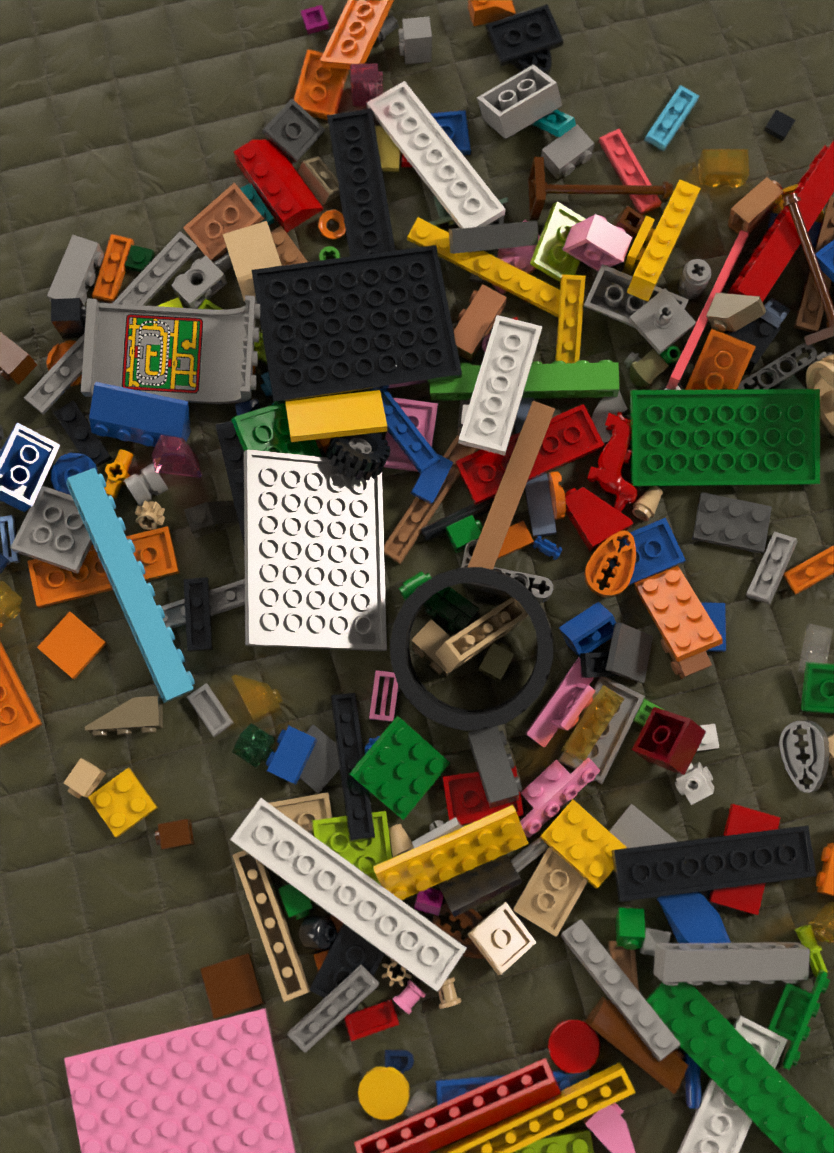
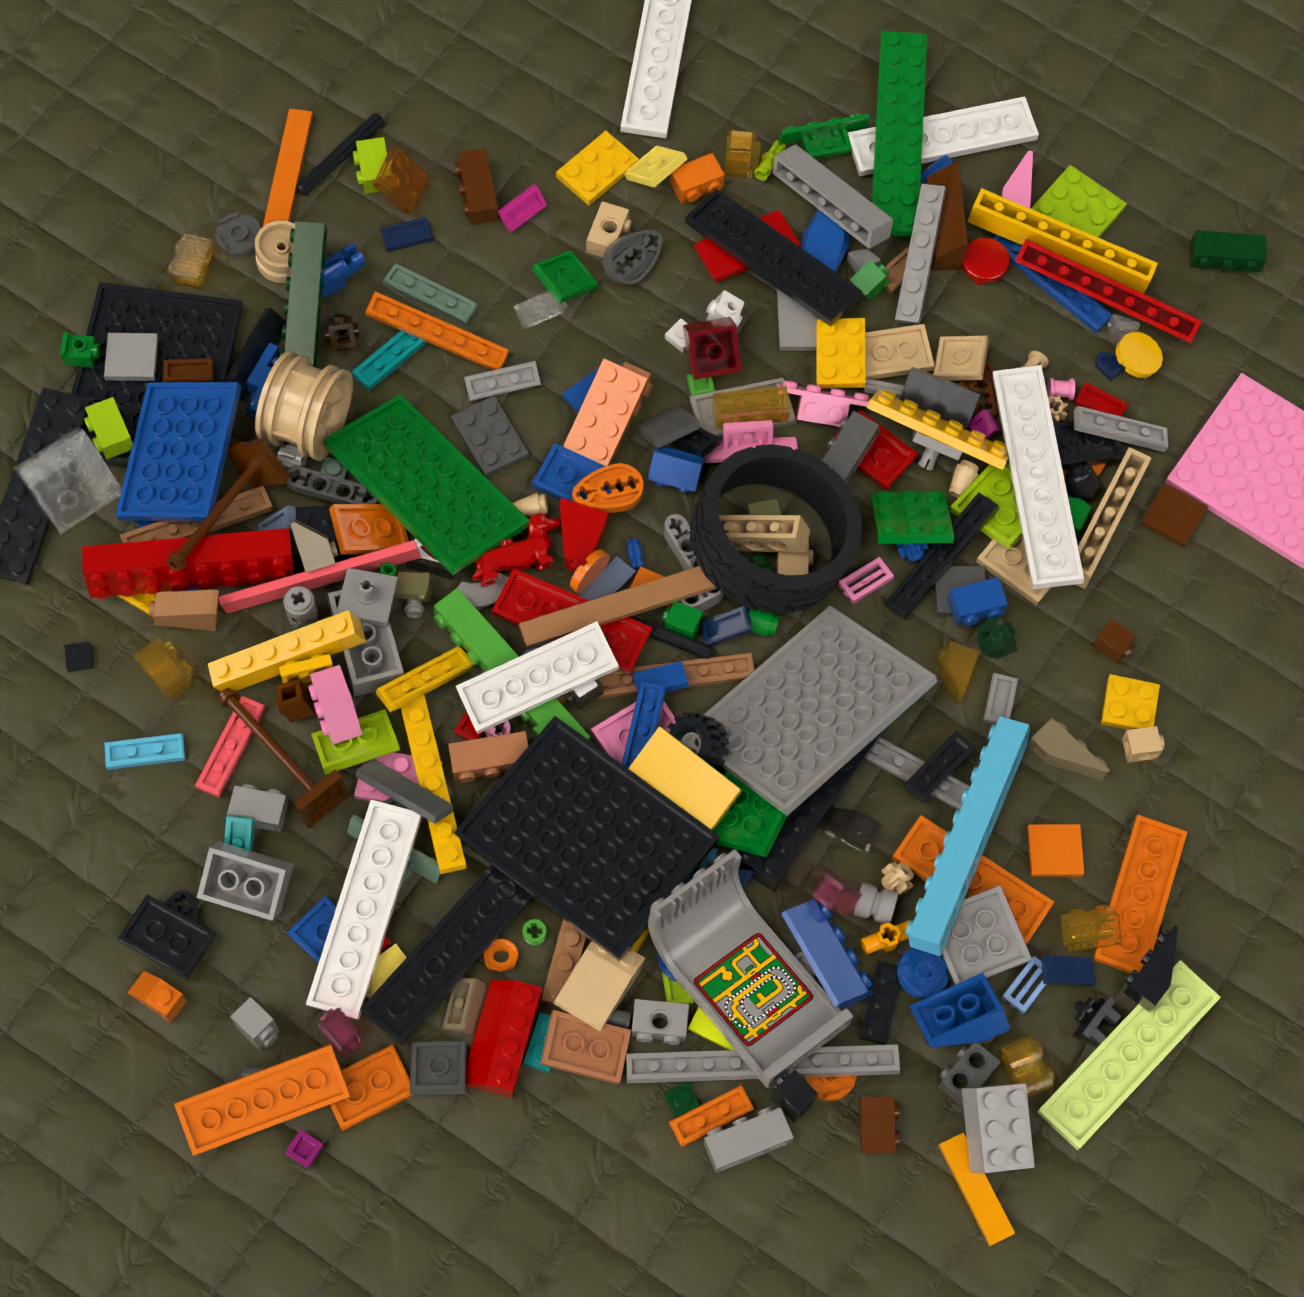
camera: 135 degrees left, 10 degrees down
none -> dark blue tile [701,606,753,646]

